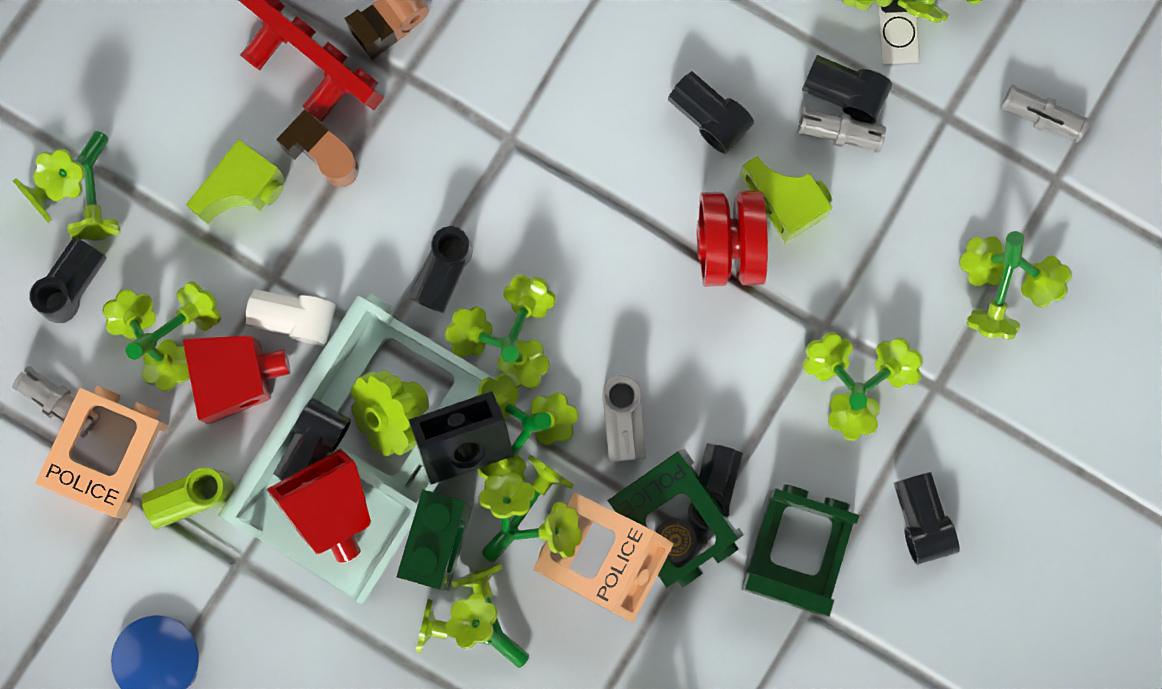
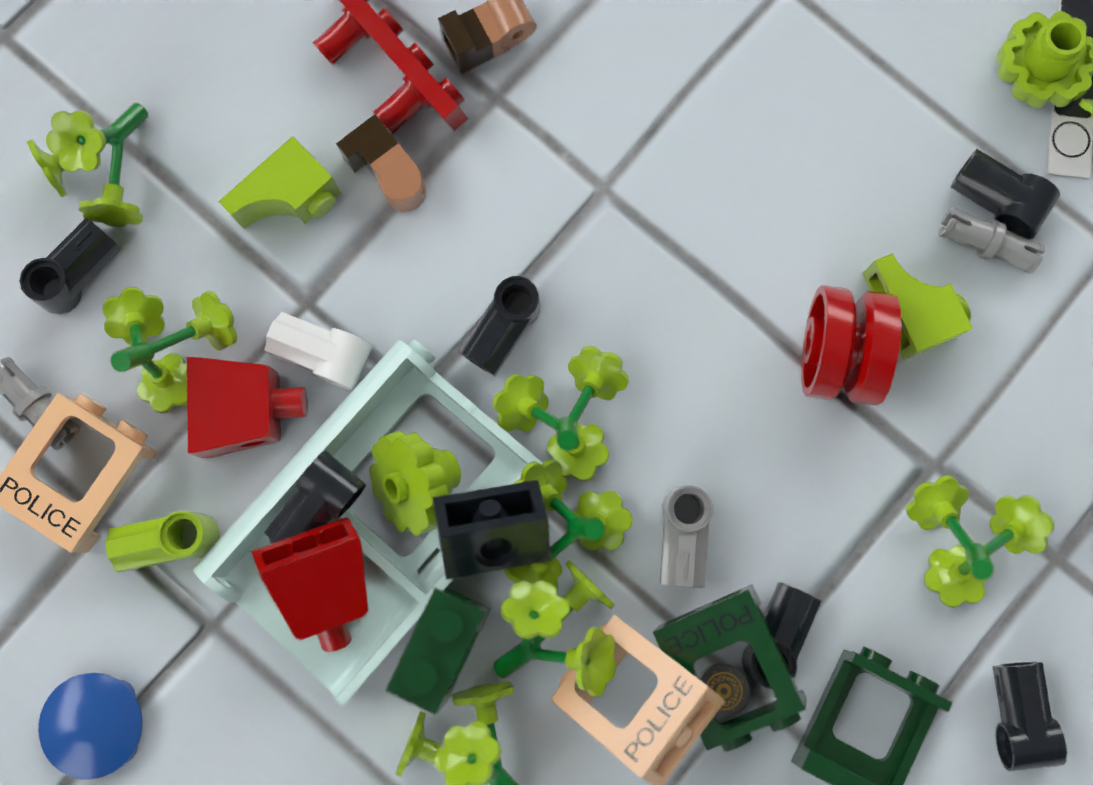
camera: 10 degrees right, 0 degrees up
black piece [668,71,754,154] -> none

